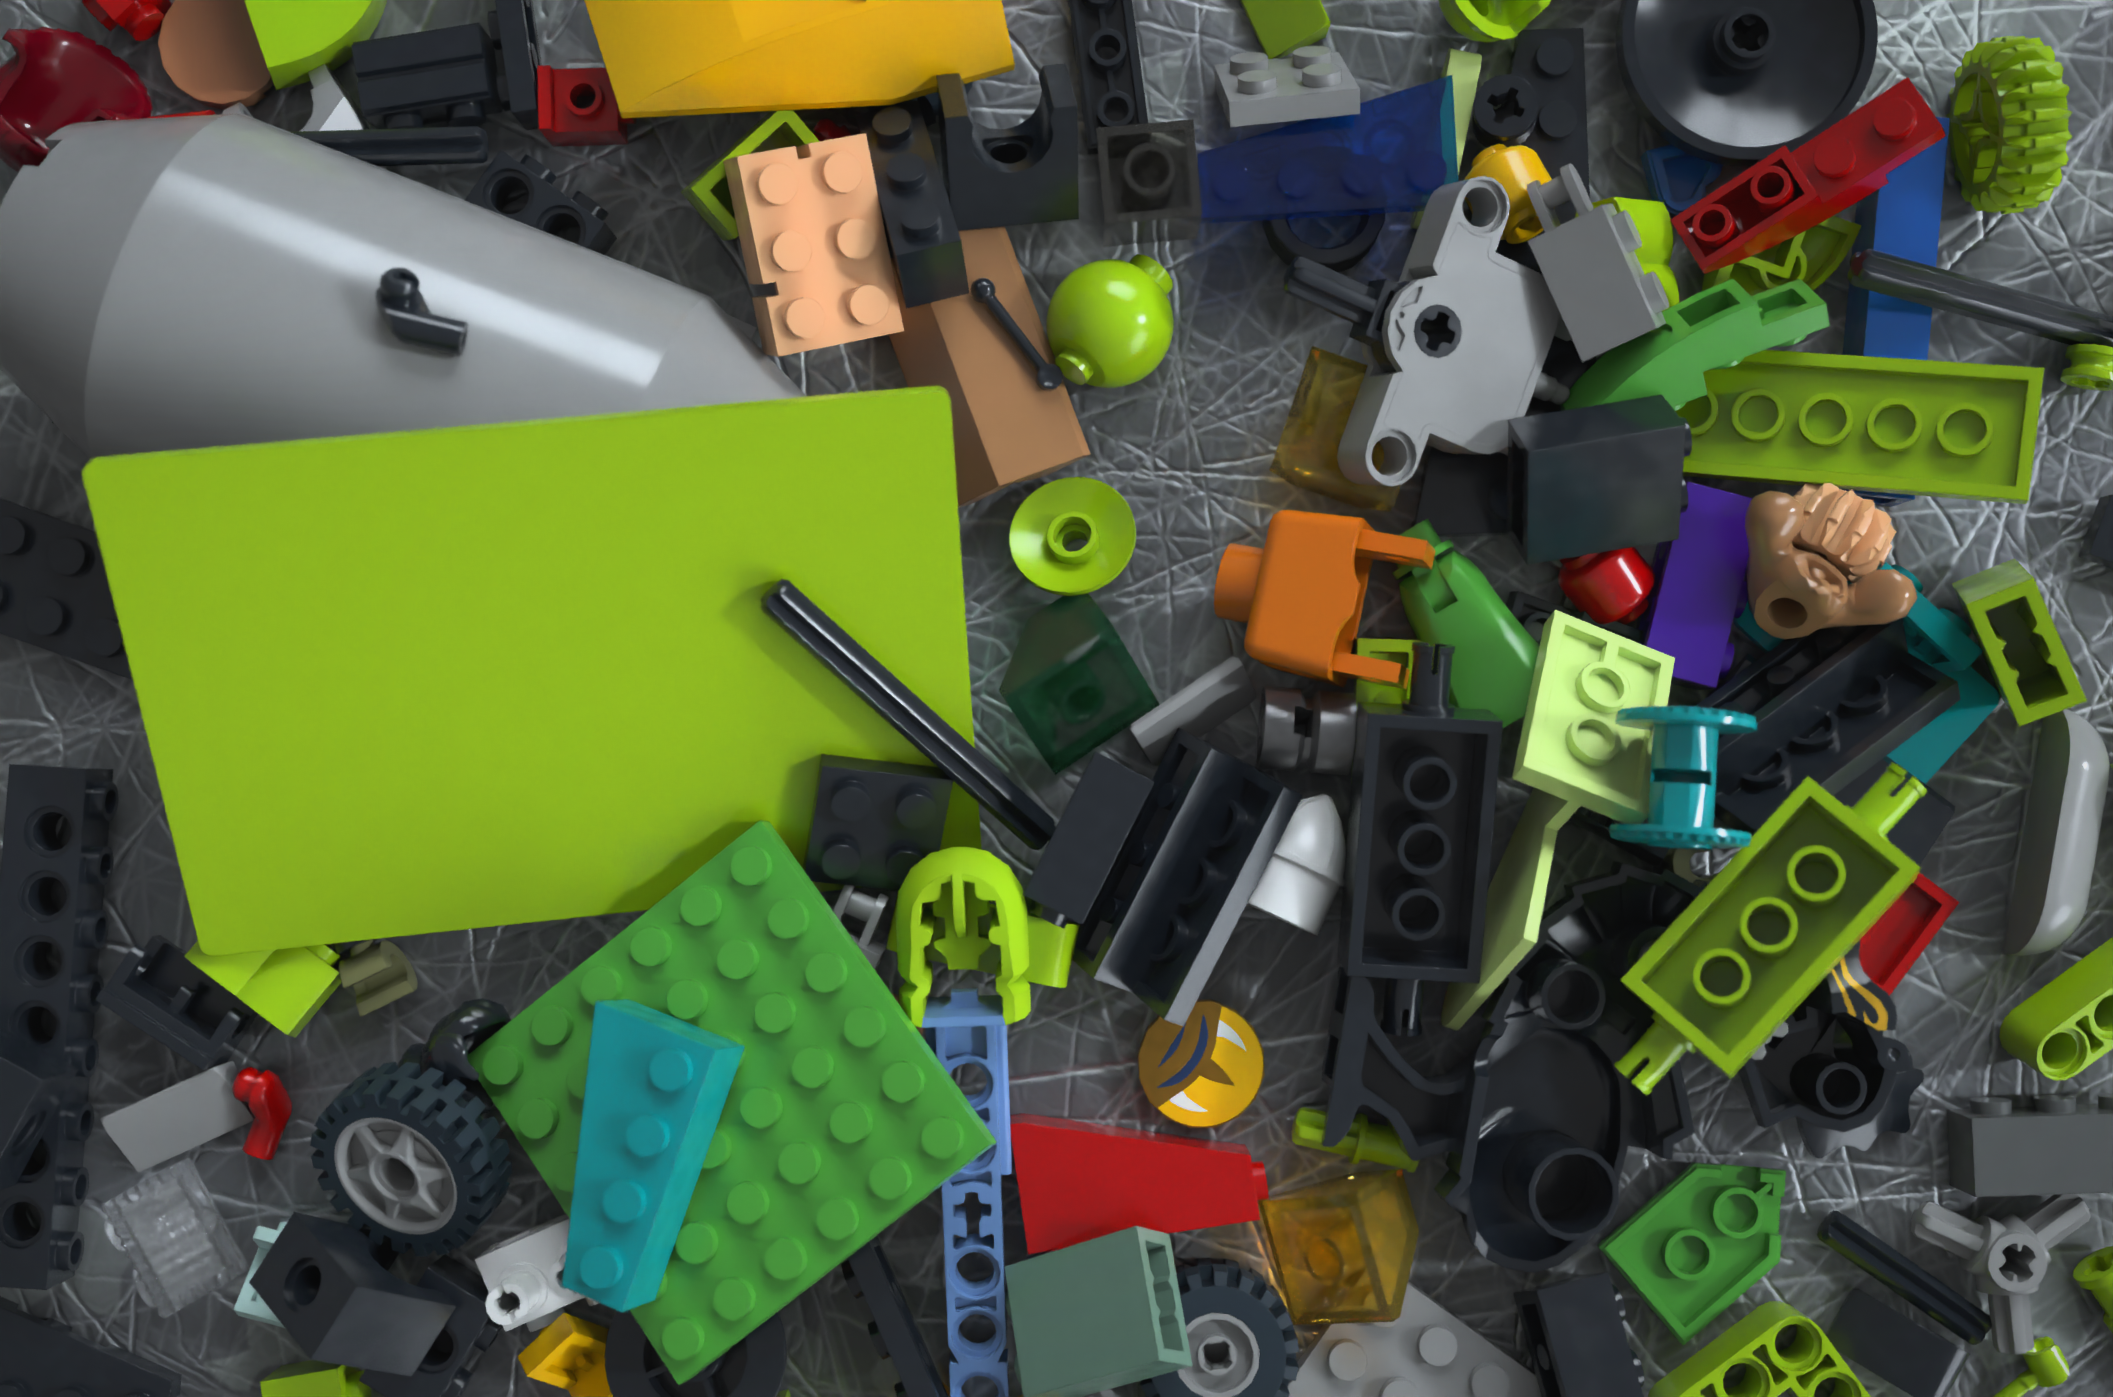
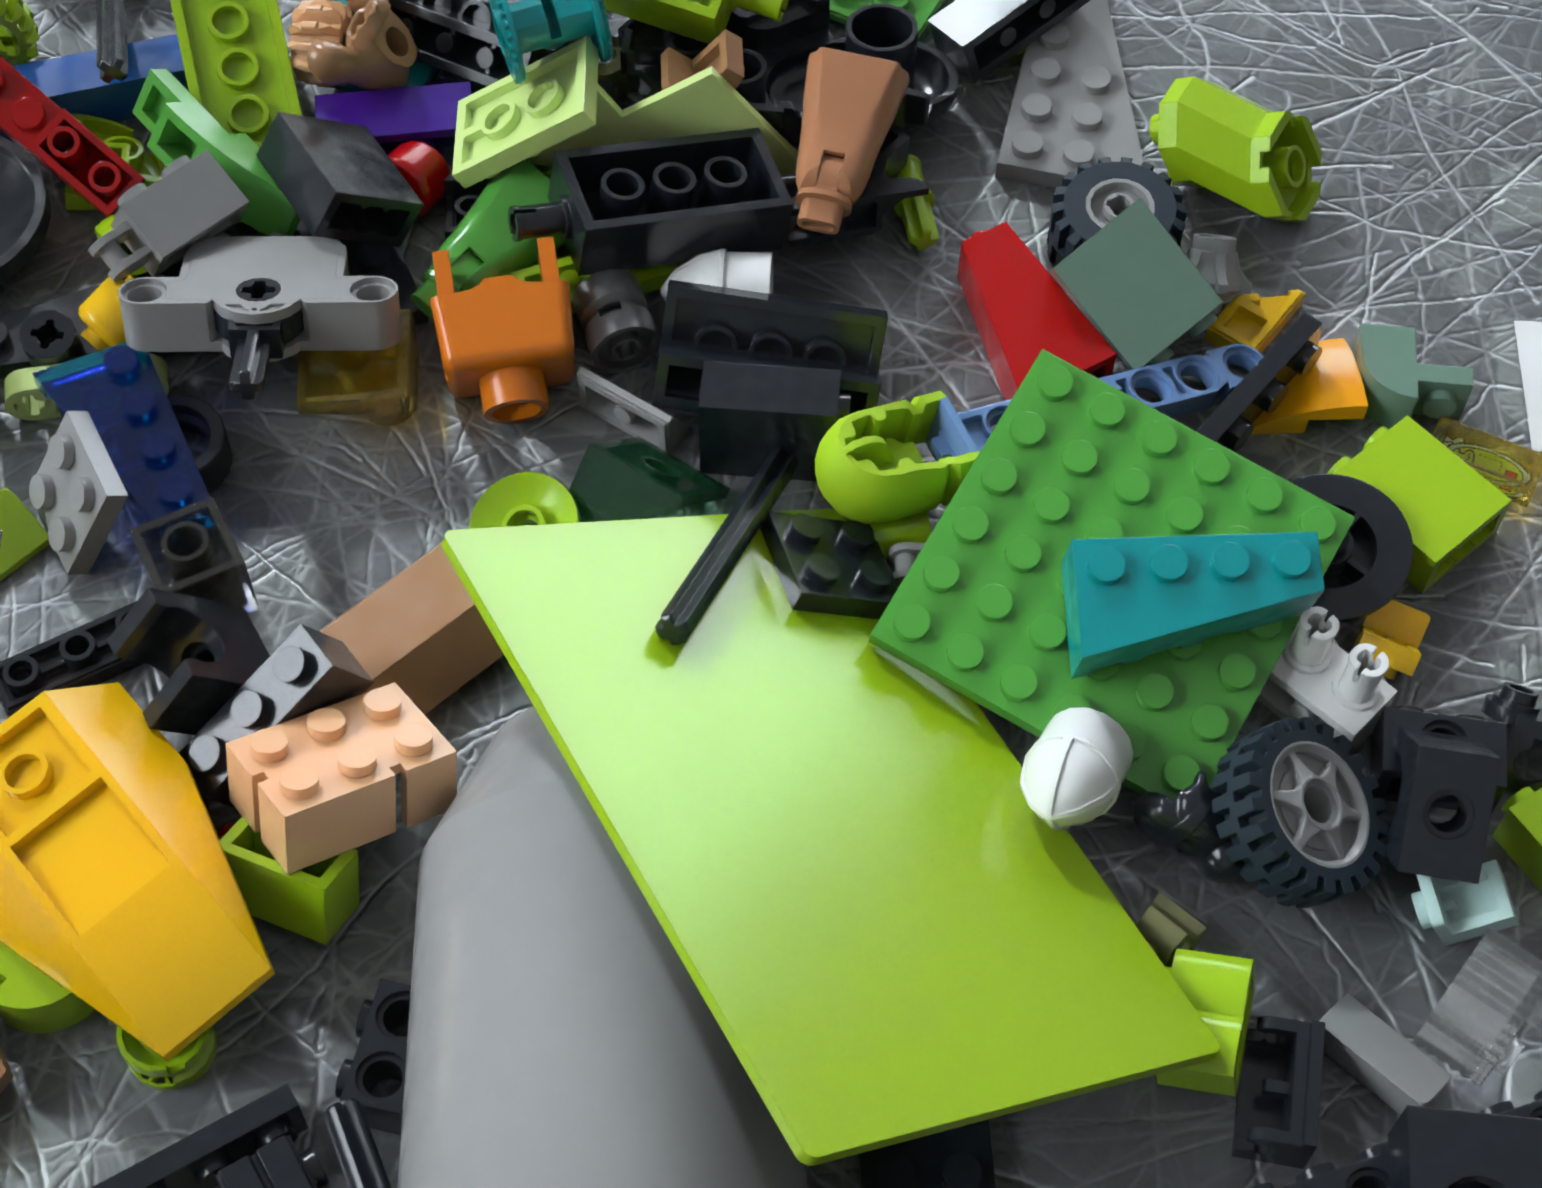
camera: 115 degrees left, 30 degrees down
red arm [232,1067,292,1160] -> none
black arm [376,267,468,356] -> none
red brick [537,65,637,147] -> none
black hinge [970,278,1063,391] -> none
lime brick [1046,254,1174,388] -> none
tile [1138,999,1265,1128] -> none
clear yellow slope [1258,1168,1419,1325] -> none
blue tile [1640,144,1723,219] -> none
none -> medium nougat bracket [661,29,745,90]
none -> nougat piece [795,47,910,235]
none -> white helmet [1020,707,1133,830]

